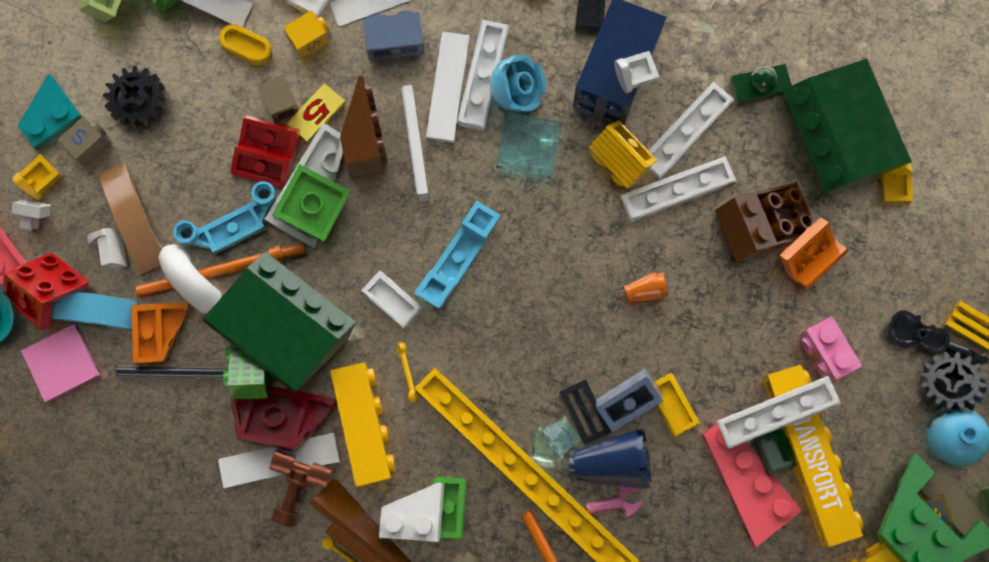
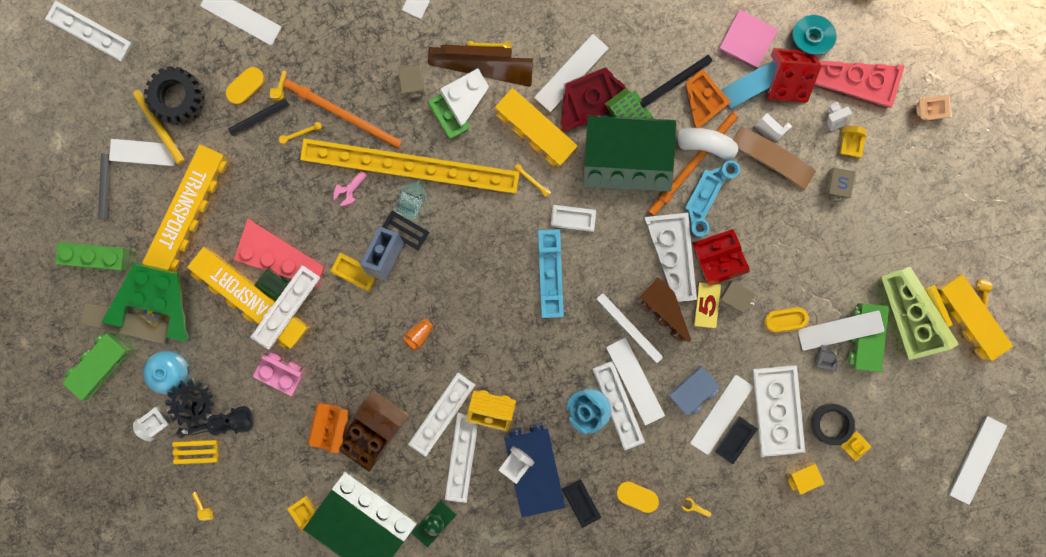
camera: 145 degrees right, 10 degrees up
teal wing [18,74,82,150] -> none
black gear [103,66,167,128] -> none
copper bar [269,450,333,527] -> none
bright green plate [272,164,351,243] -> none
yellow brick [283,10,330,59] -> none
clear light blue plate [496,112,562,179] -> none
dark blue cone [569,429,652,489] -> none

